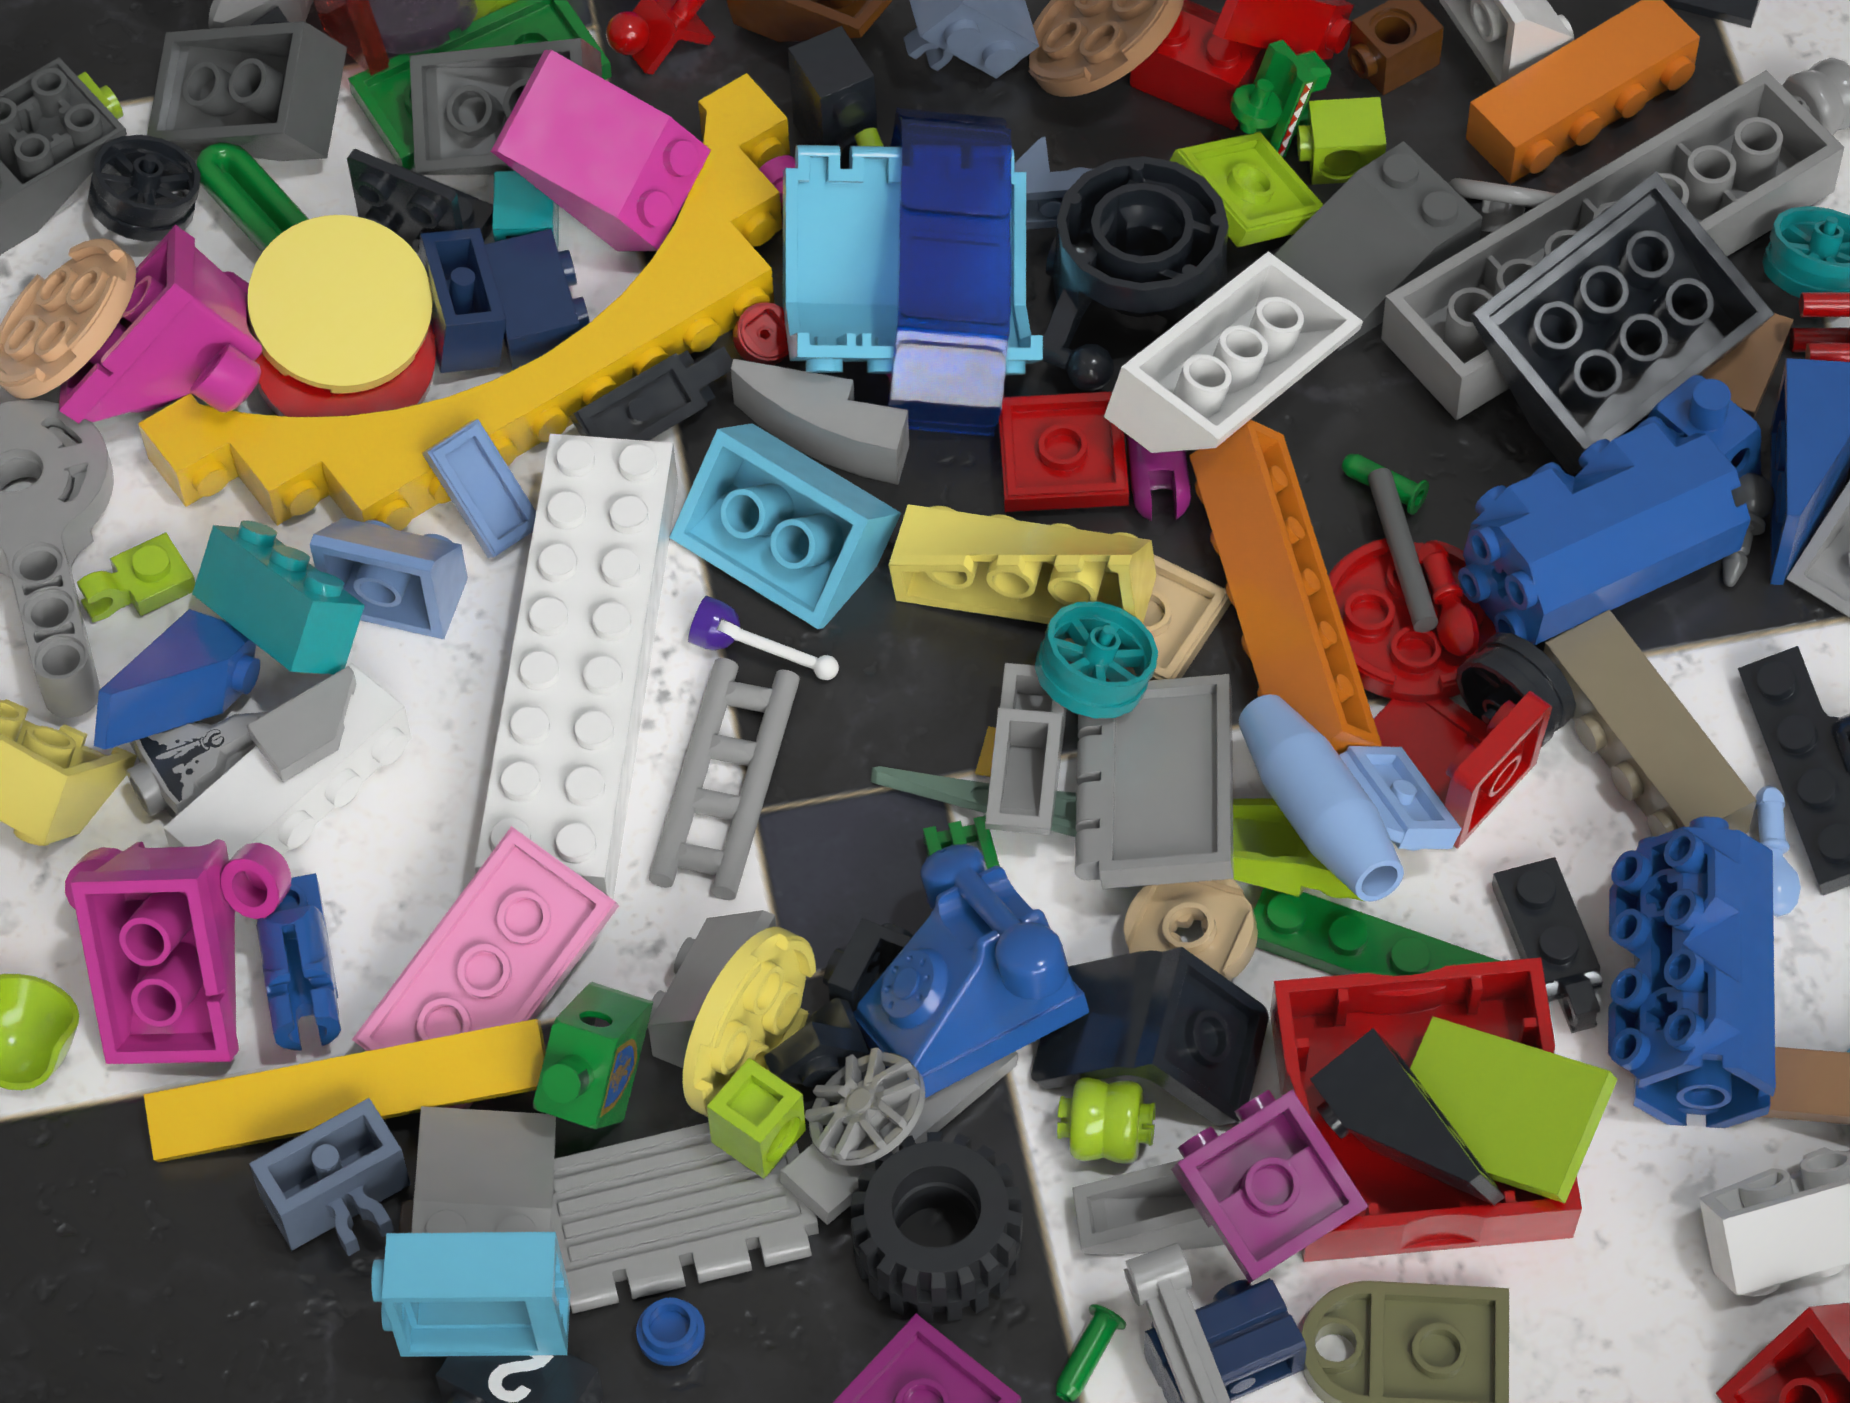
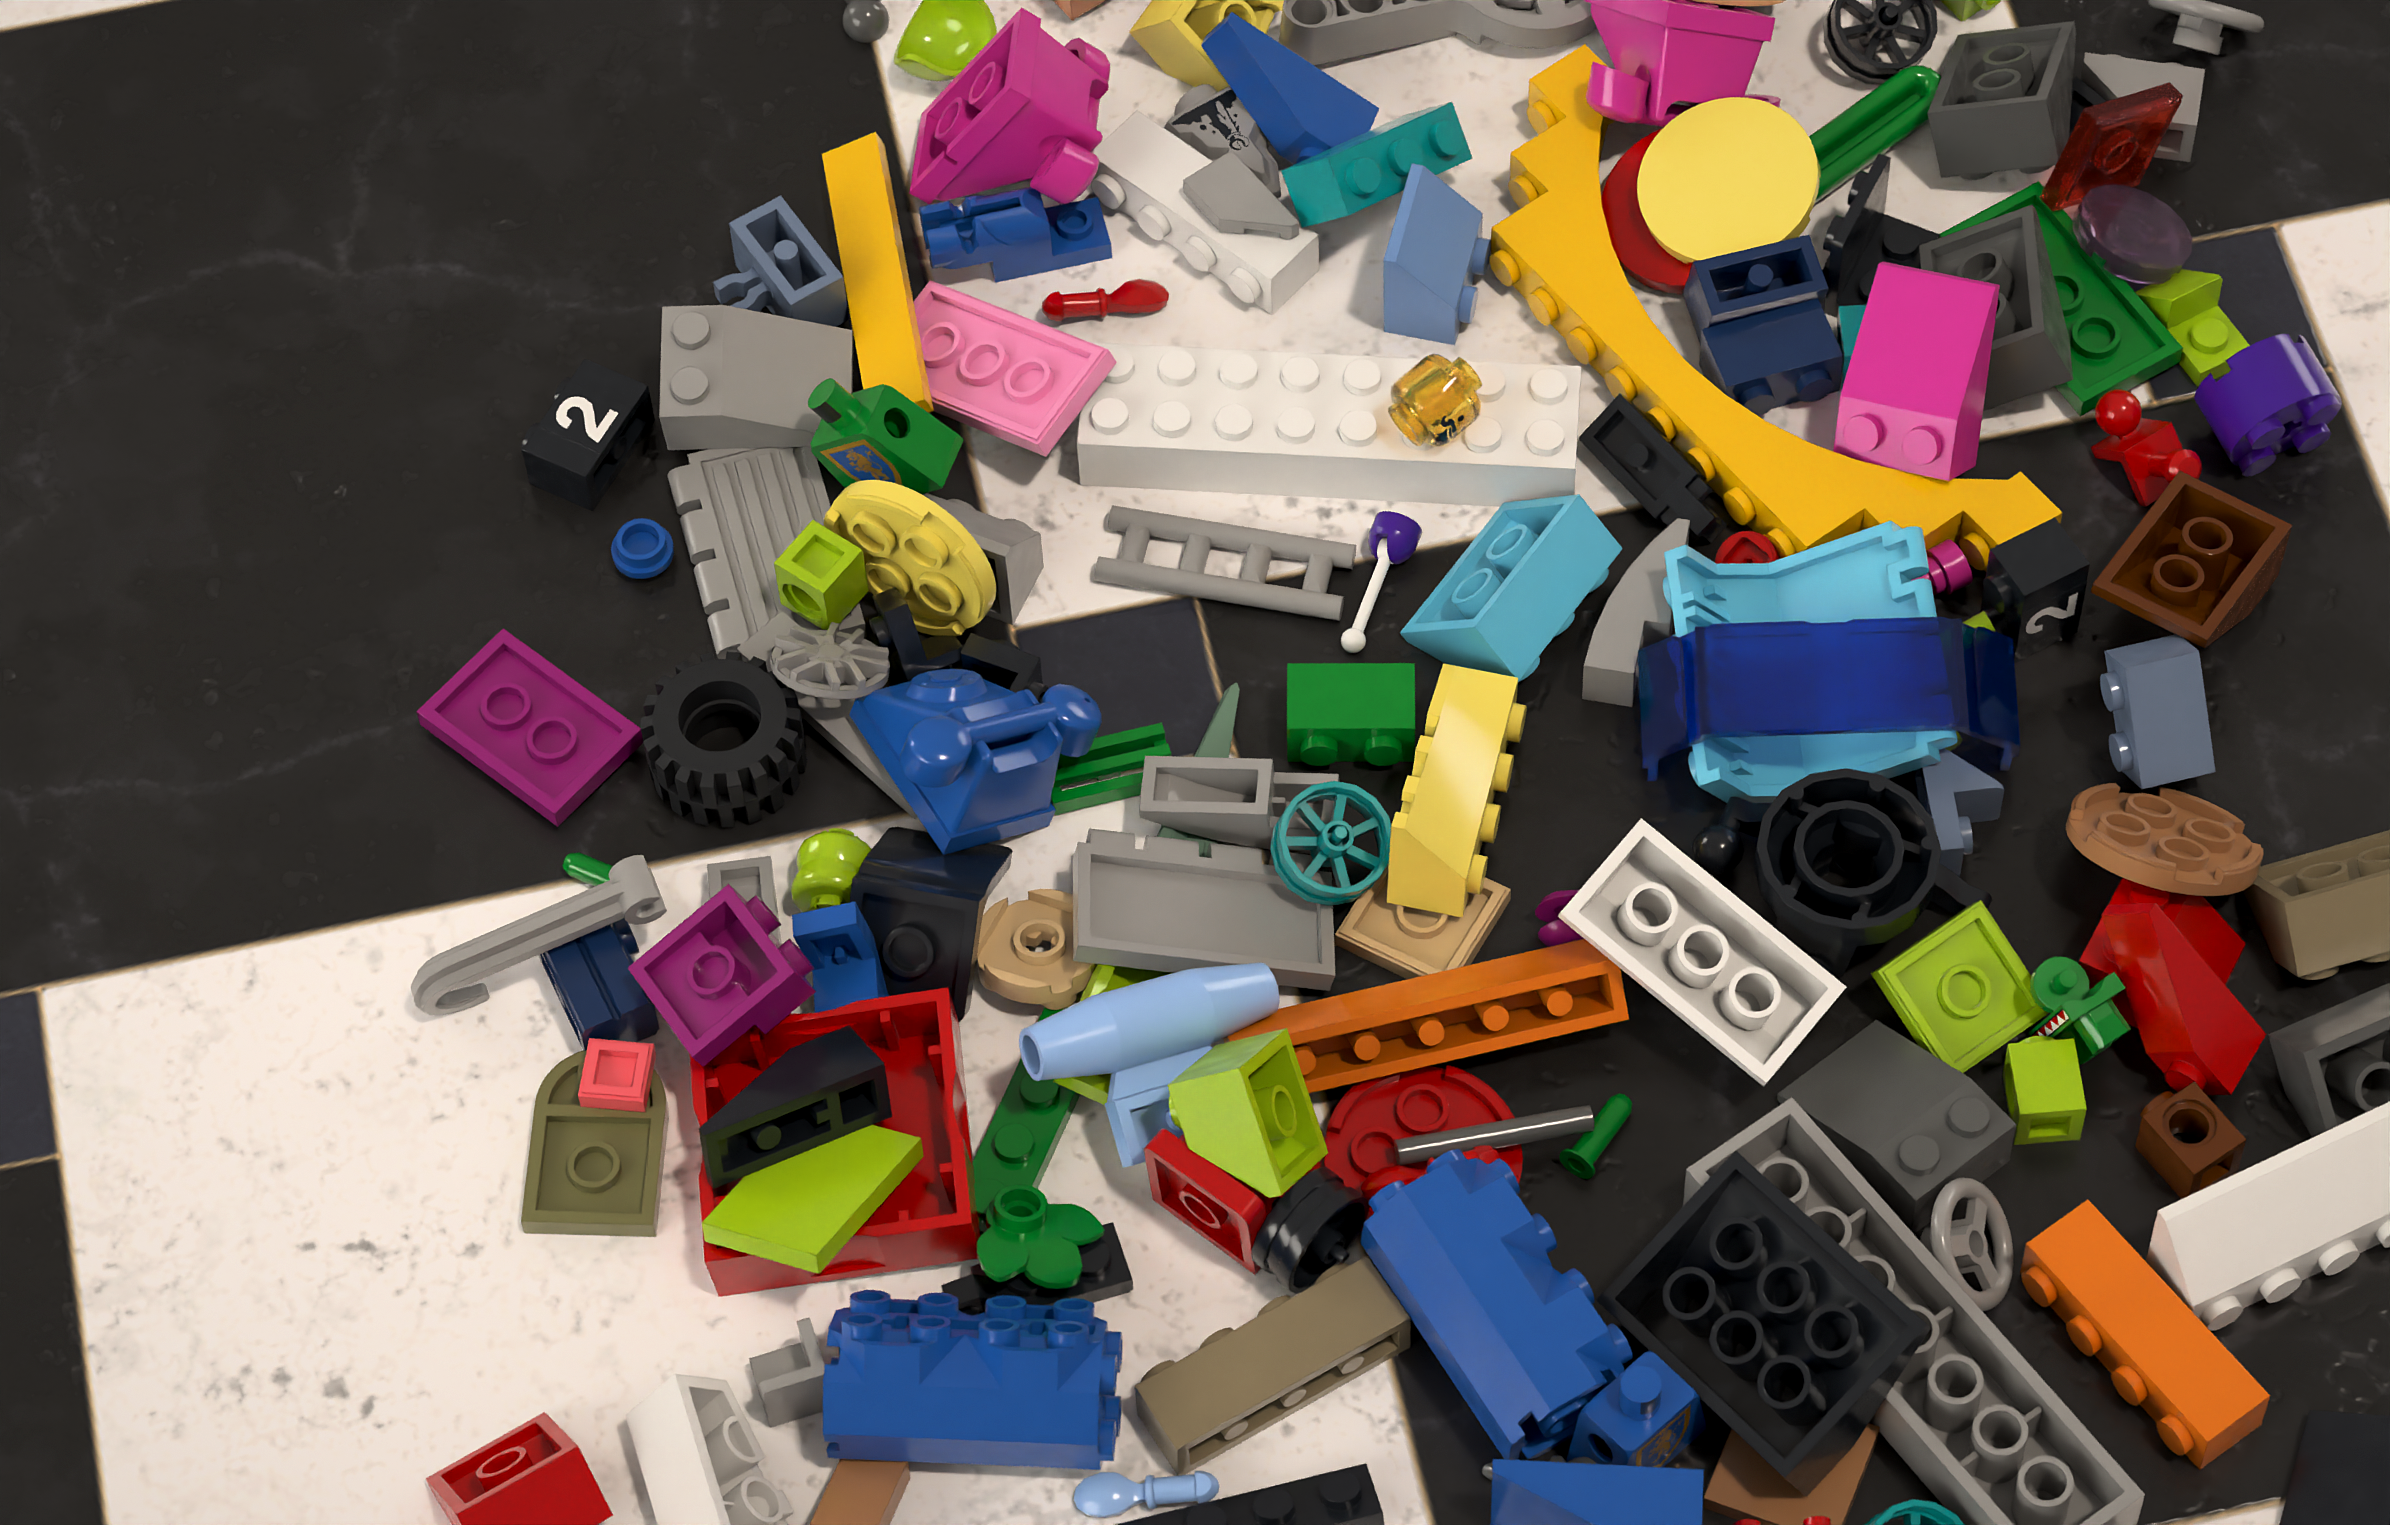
camera: 90 degrees right, 0 degrees up
lime plate [77,532,195,622] -> none
medium azure window [371,1232,571,1357] -> none
medium blue tile [422,419,536,558] -> none
red plate [998,392,1129,512] -> none
none -> coral tile [578,1038,656,1113]
none -> light grey panel [749,1317,825,1428]
none -> blue slope [792,901,888,1013]
none -> green plate [977,1184,1104,1289]
none -> red piece [1041,279,1169,322]
none -> lime slope [1167,1028,1328,1198]
none -> green brick [1287,663,1415,766]
none -> clear yellow head [1388,354,1482,447]

